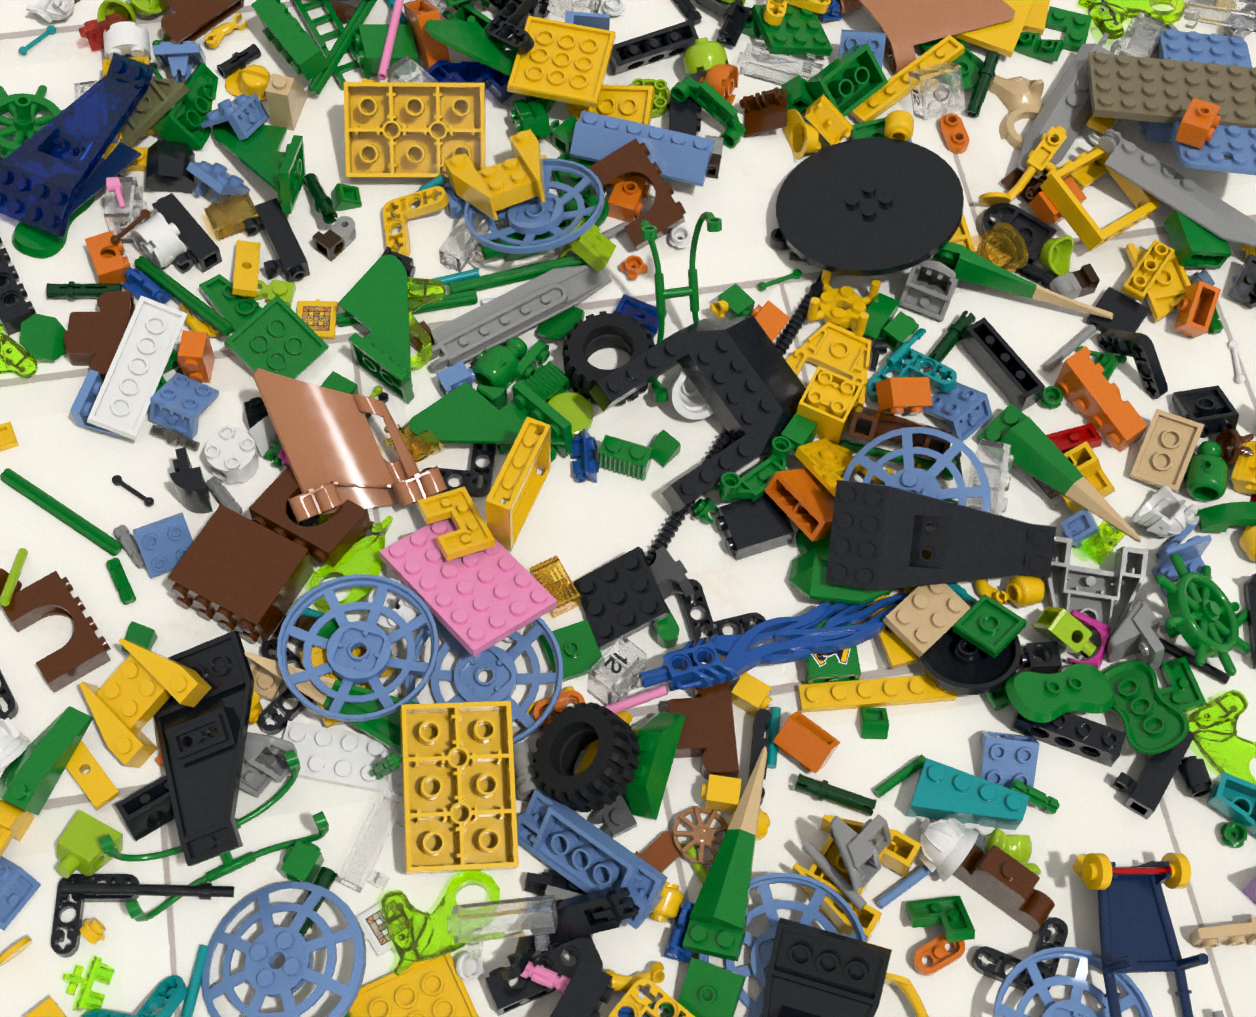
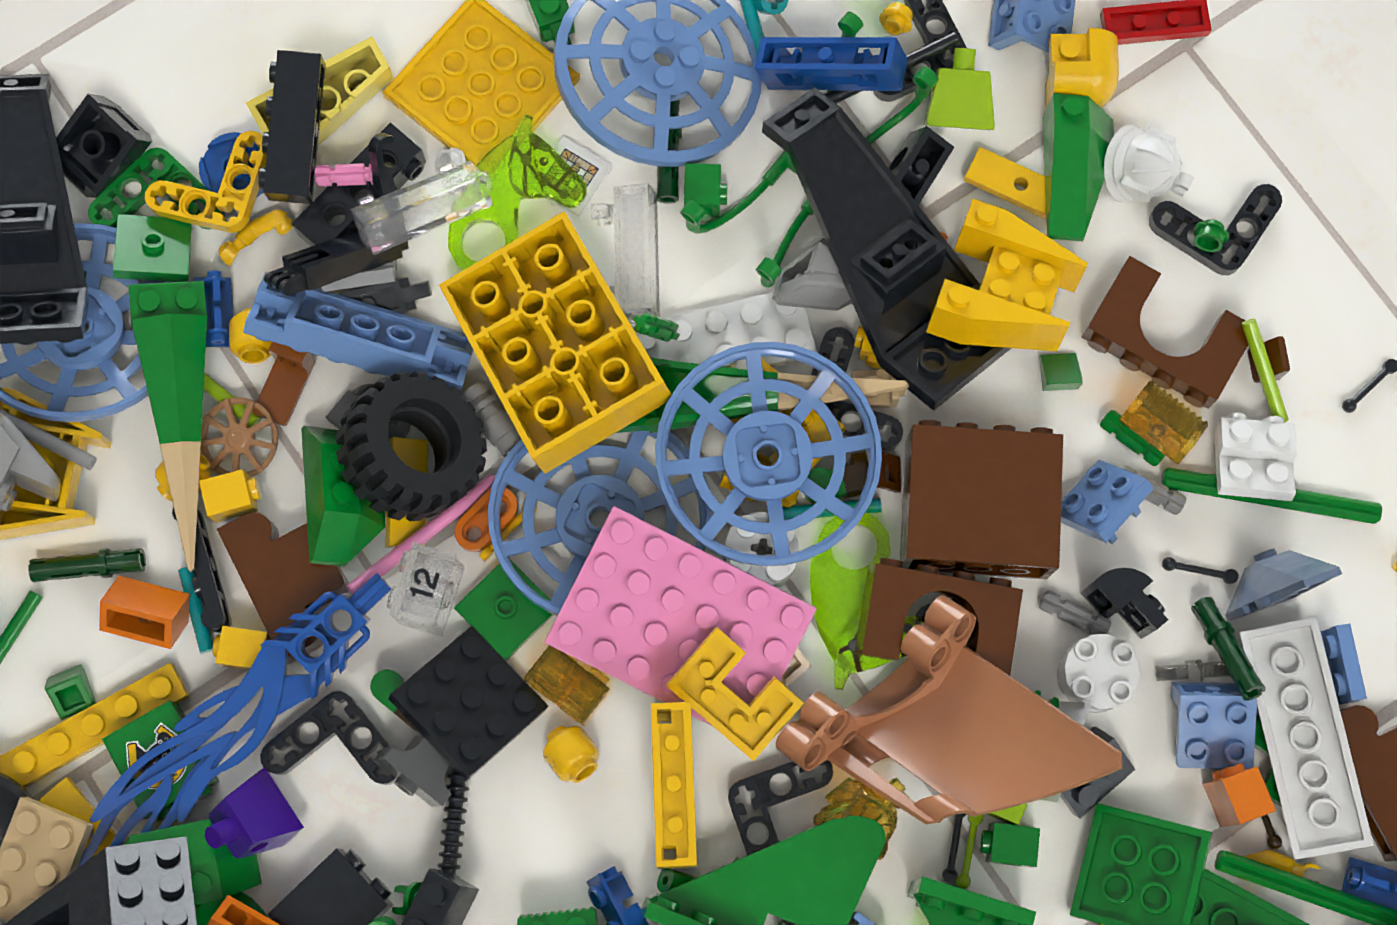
camera: 160 degrees right, 15 degrees up
none -> dark purple torso [204,768,304,859]
none -> yellow head [543,726,599,783]
none -> blue brick [754,37,908,91]
none -> clear yellow brick [1119,381,1208,465]
none -> dark green pin [1191,597,1266,701]
none -> white plate [1214,412,1297,501]
none -> sand blue wedge [1225,548,1342,621]

